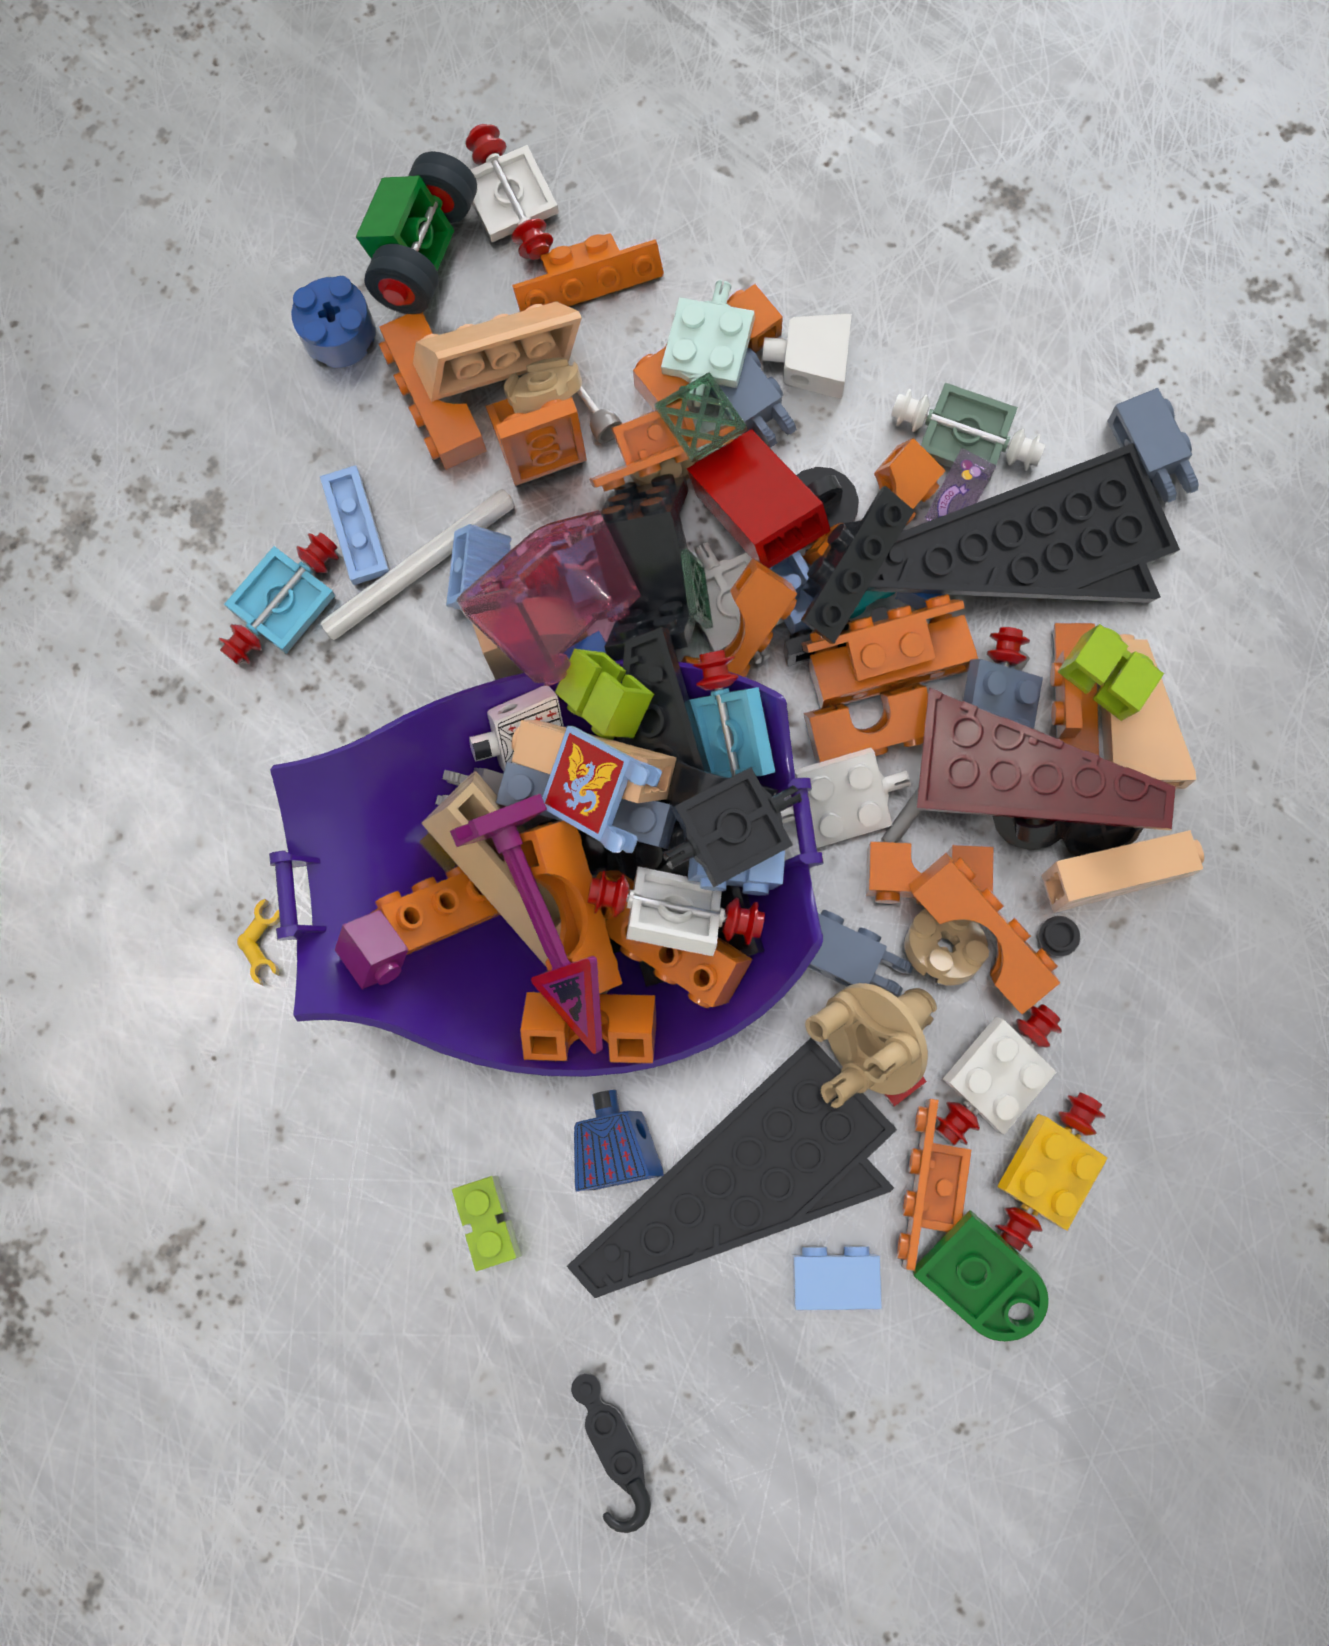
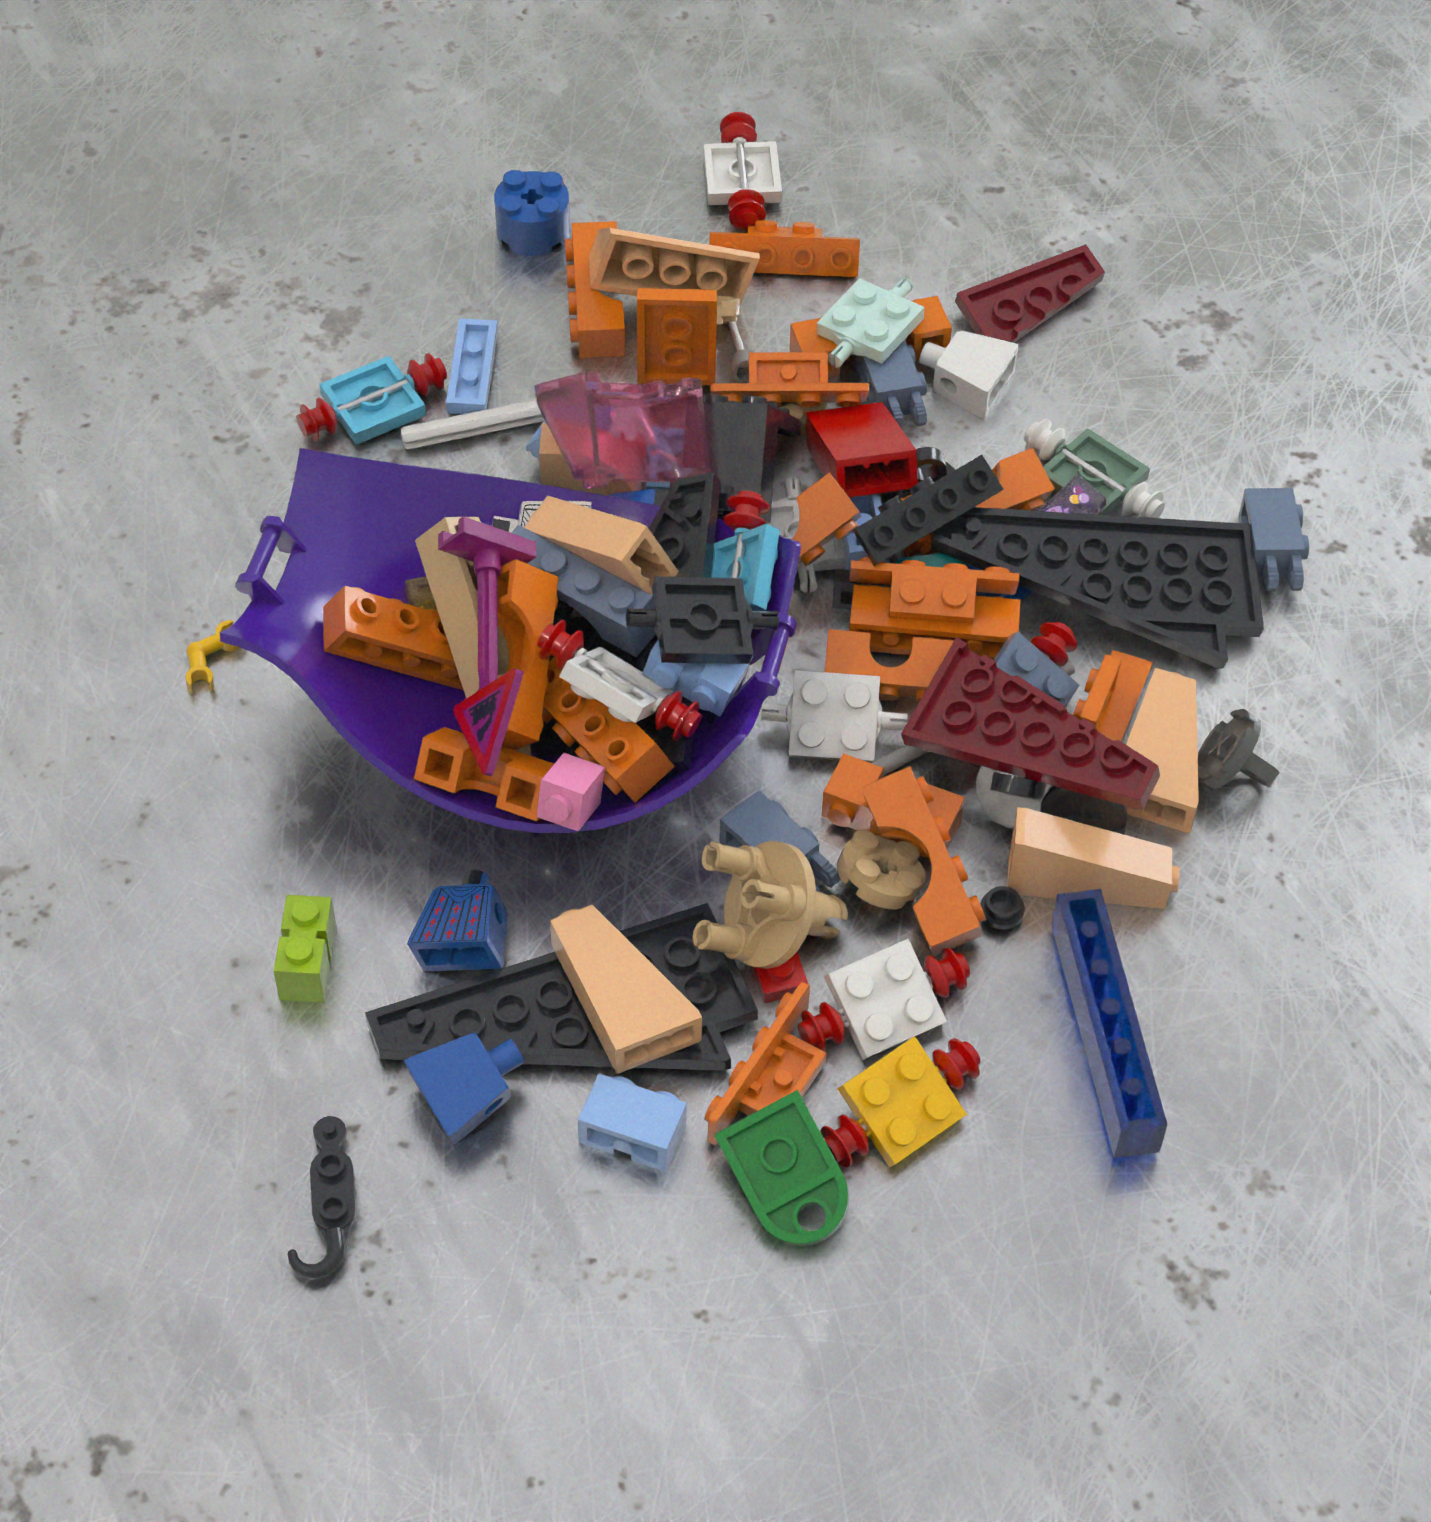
camera: 10 degrees right, 25 degrees down
magenta brick [335,910,408,990] -> none
brick [356,151,477,314] -> none
flag [542,726,662,853] -> none
lime piece [555,649,654,740] -> none
clear green window [654,372,747,462] -> none
clear green window [680,549,713,629] -> none
lime piece [1058,624,1164,721] -> none
none -> blue torso [404,1033,525,1146]
none -> bright pink brick [537,753,605,831]
none -> light nougat slope [550,905,702,1074]
none -> dark red wing [955,244,1105,343]
none -> clear blue brick [1051,889,1168,1158]
none -> dark grey tile [1198,709,1280,789]

